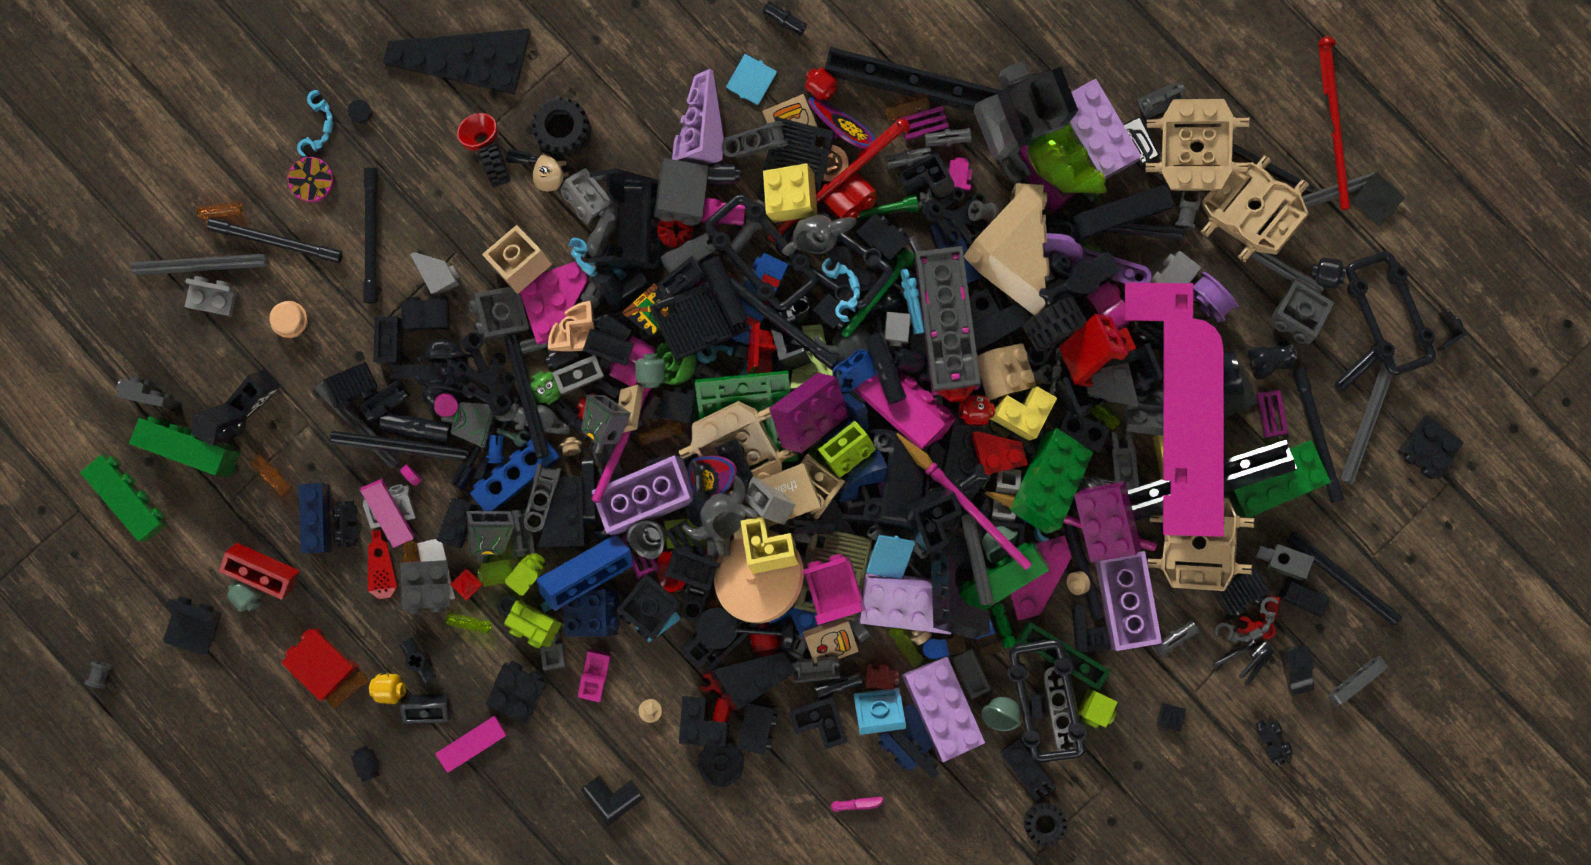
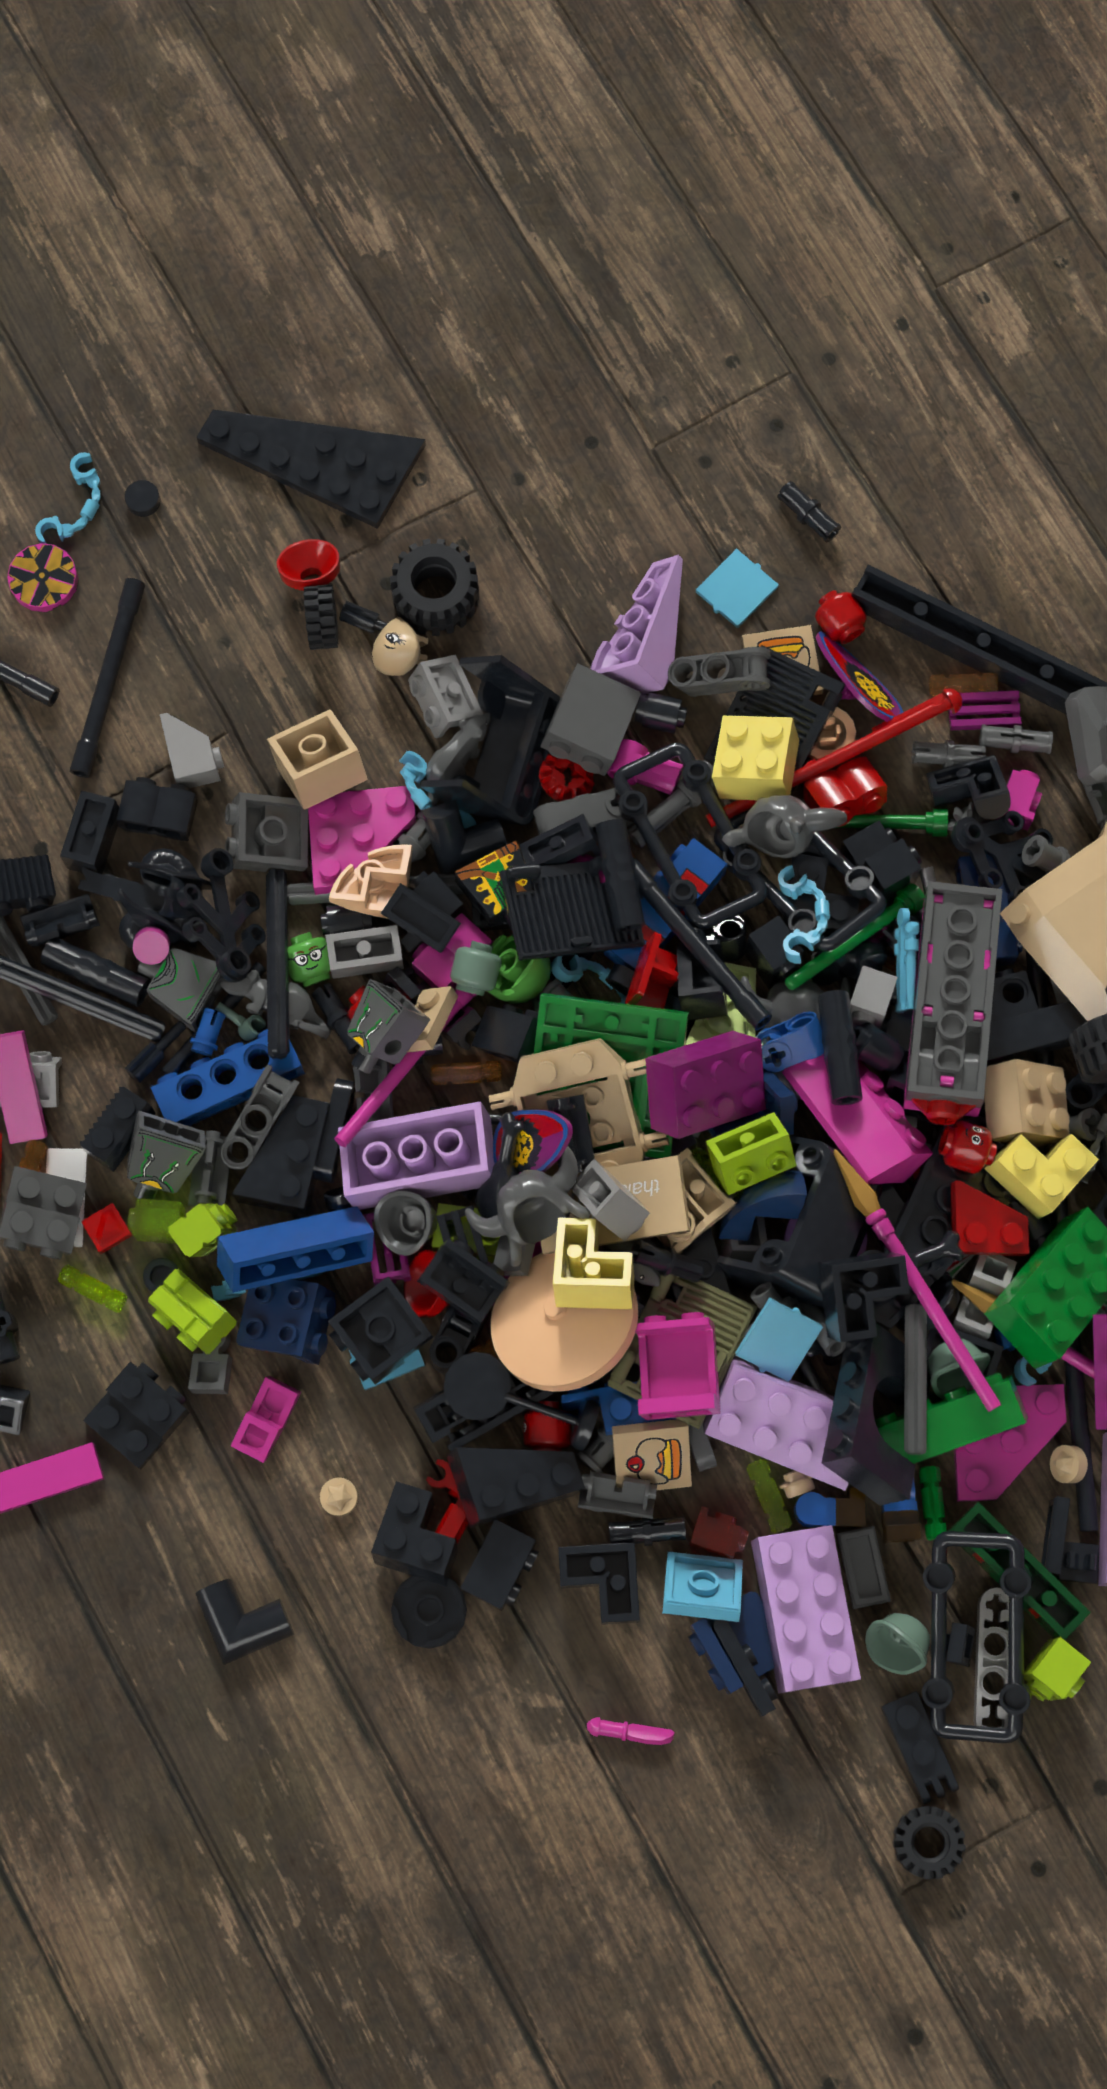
camera: 15 degrees right, 10 degrees down
dark pink tile [400,464,422,486] -> none
tan plate [559,437,582,456] -> none

